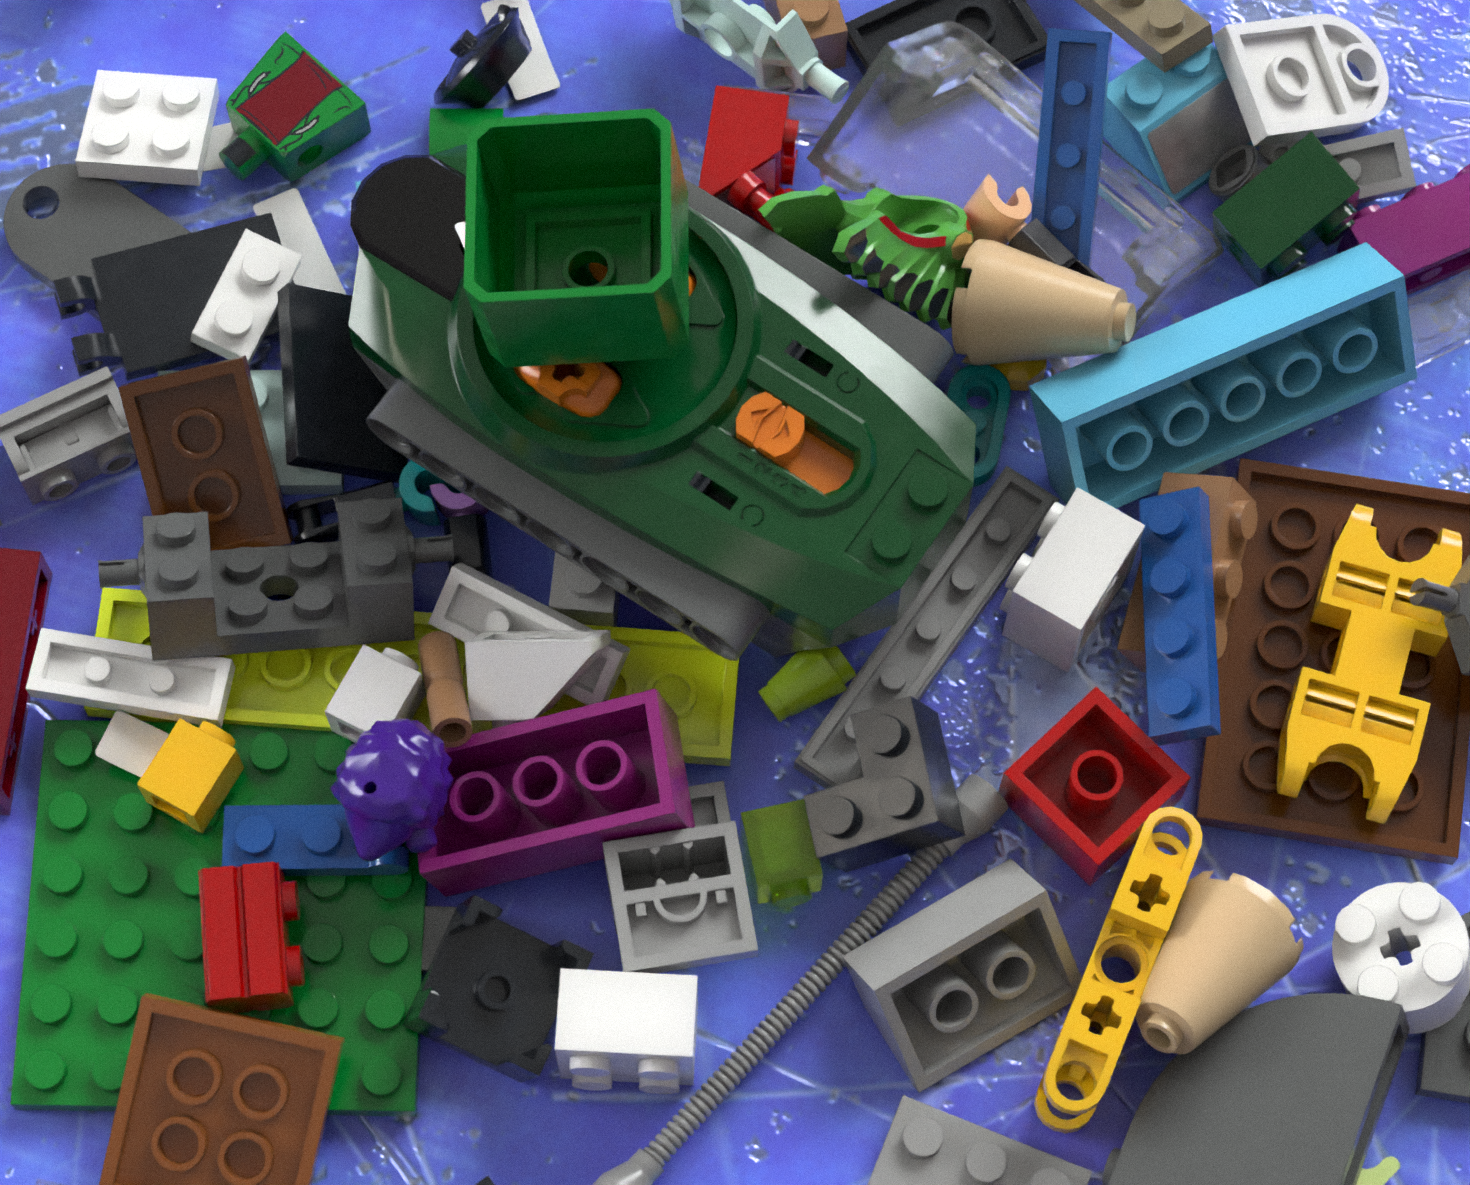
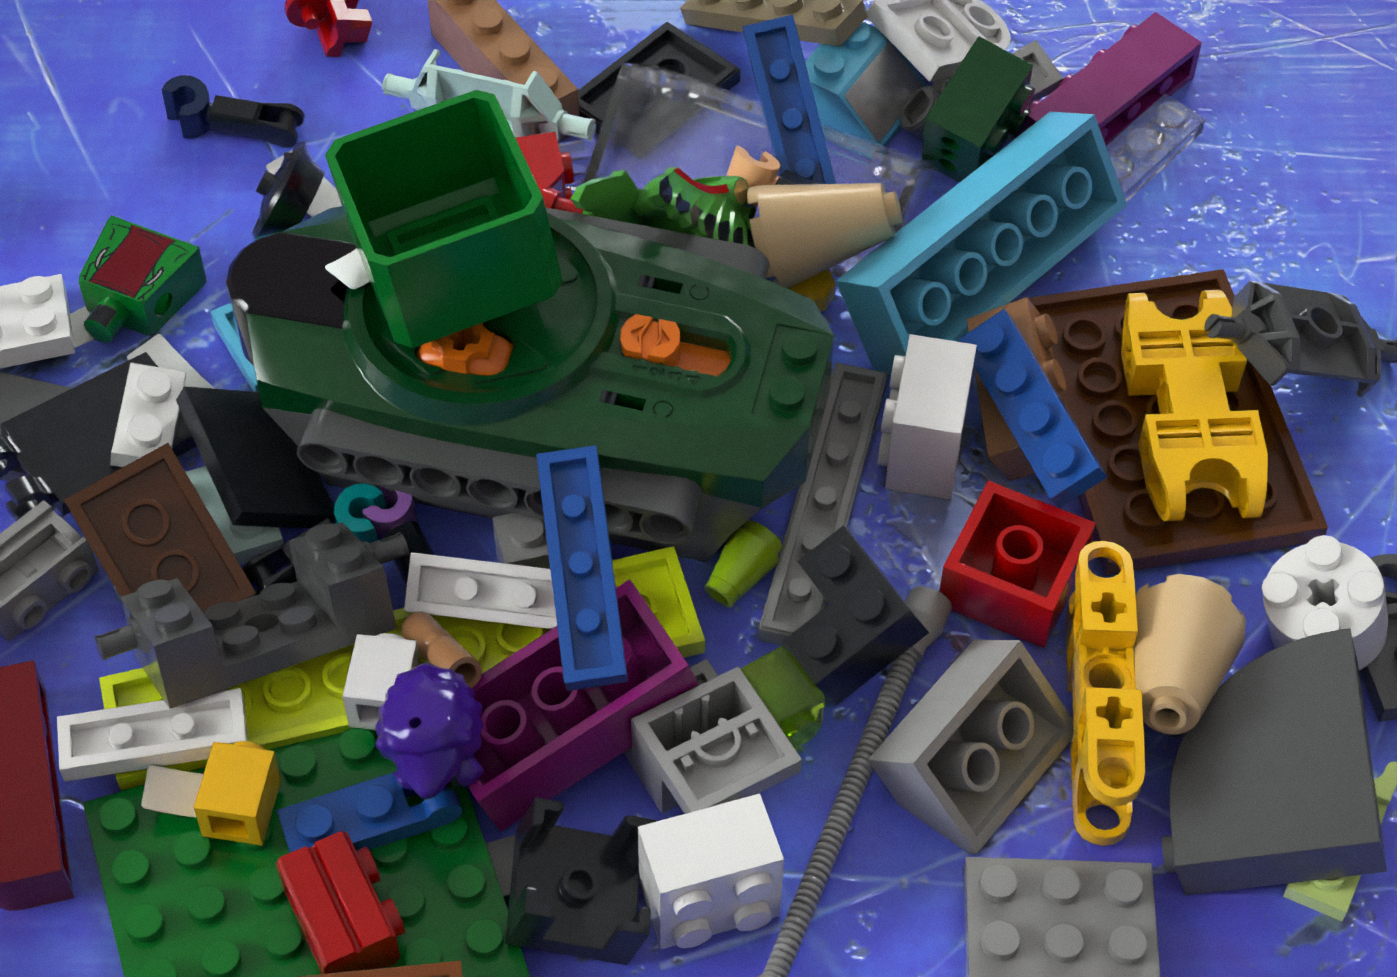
camera: 20 degrees left, 15 degrees down
white slope [465,630,611,729] -> none
none -> blue plate [536,445,628,691]

